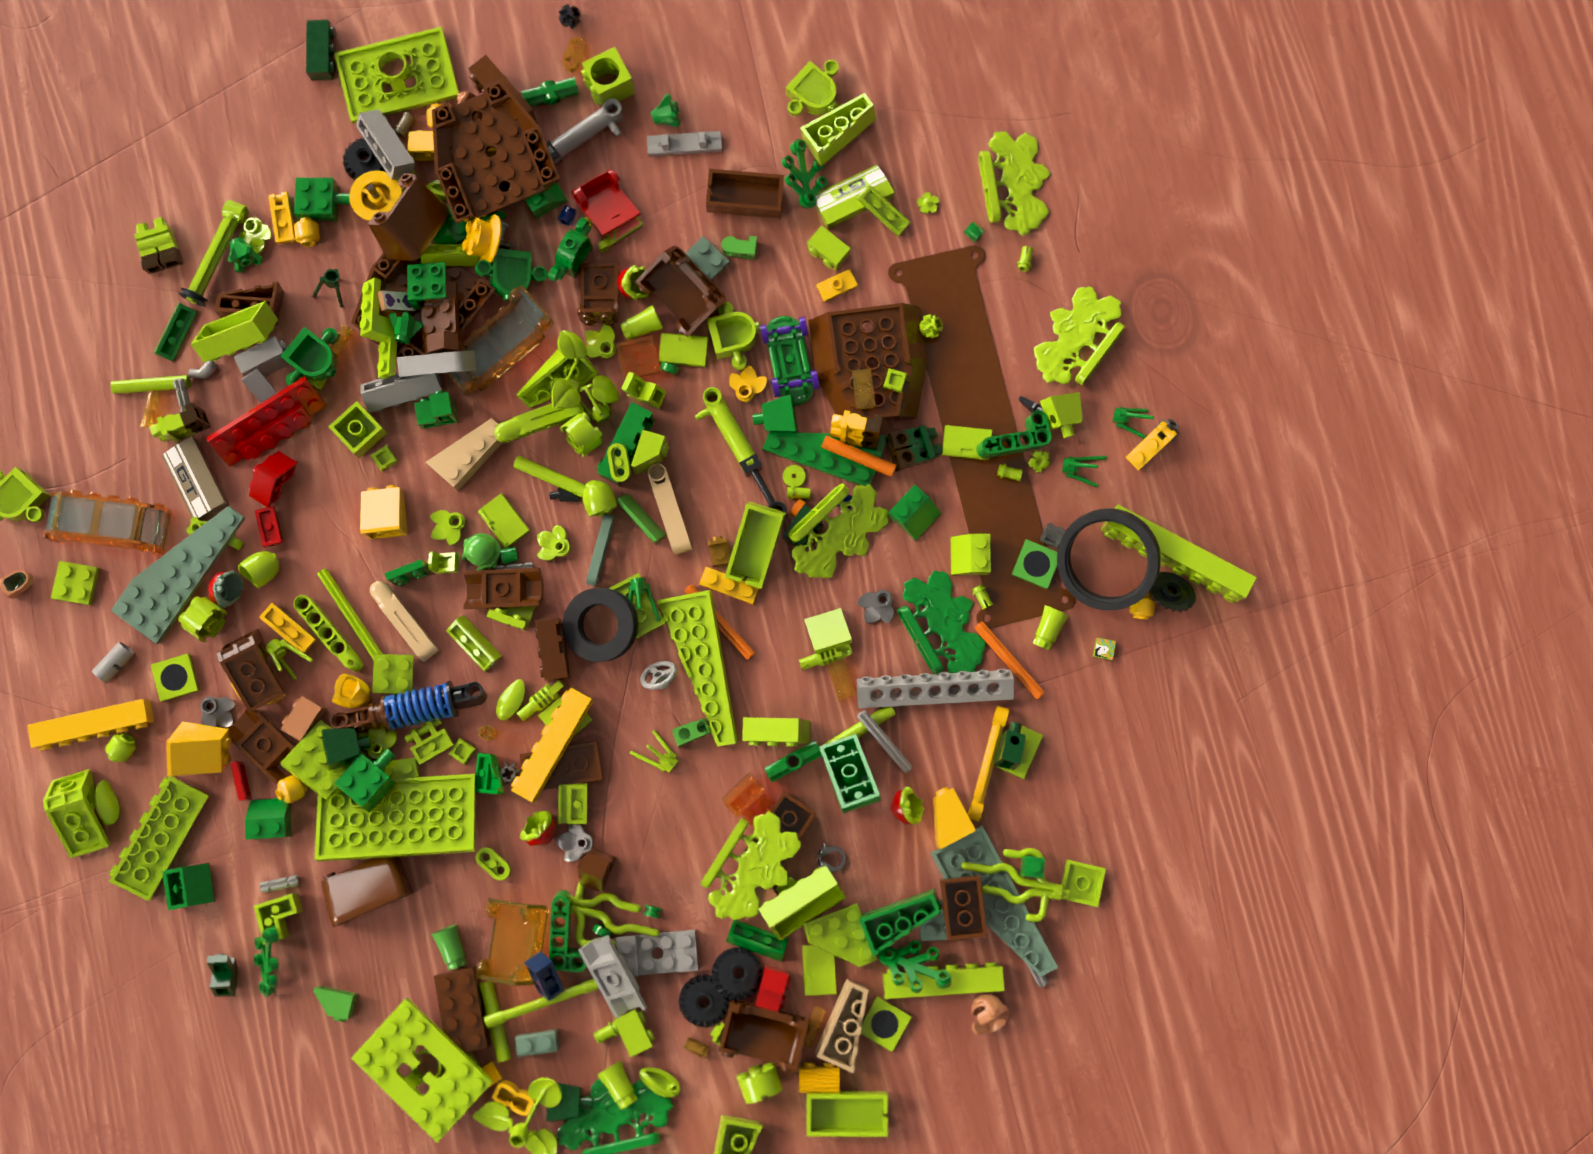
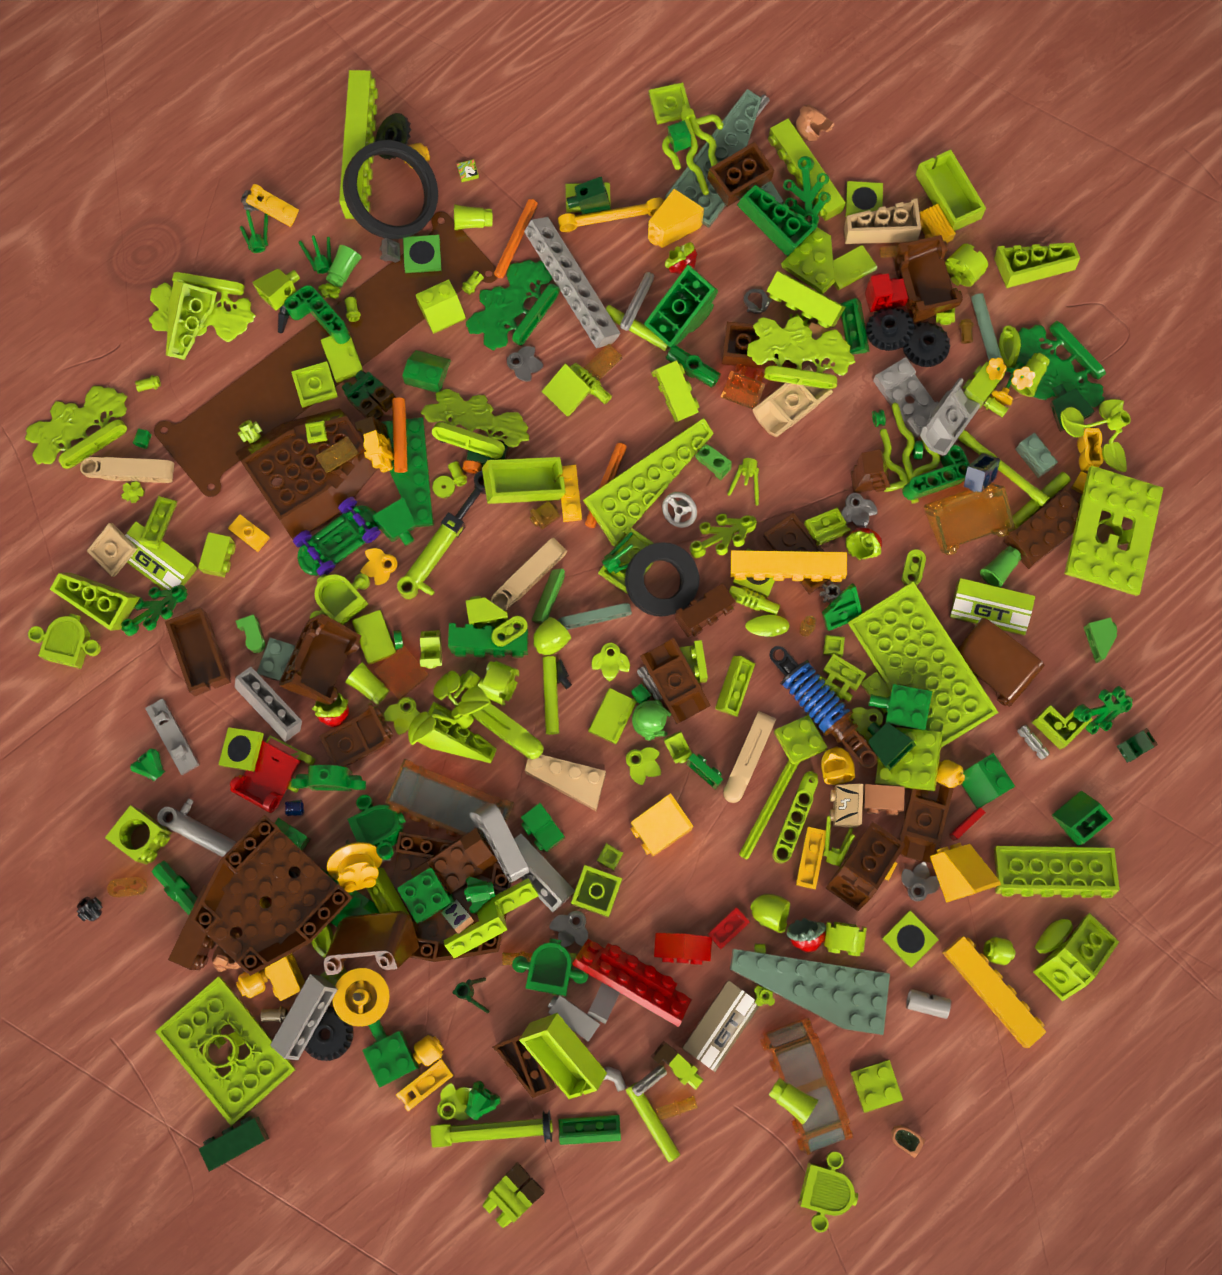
camera: 115 degrees left, 5 degrees down
none -> tan piece [80,457,174,483]
none -> tan tile [87,523,138,577]
none -> lime wedge [166,281,217,360]
none -> lime tile [218,727,264,771]
none -> light grey brick [235,667,302,742]
none -> lime plate [292,361,338,408]
none -> bright green plant [326,245,362,288]
none -> flat silver plate [549,911,588,947]
none -> lime plant [689,514,757,558]
none -> tan piece [753,365,833,437]
none -> lime plant [768,1078,819,1125]
none -> tan slope [829,784,863,828]
none -> lime slope [950,578,1035,635]
none -> sand green piece [971,293,1002,360]
none -> yellow plant [986,357,1035,405]

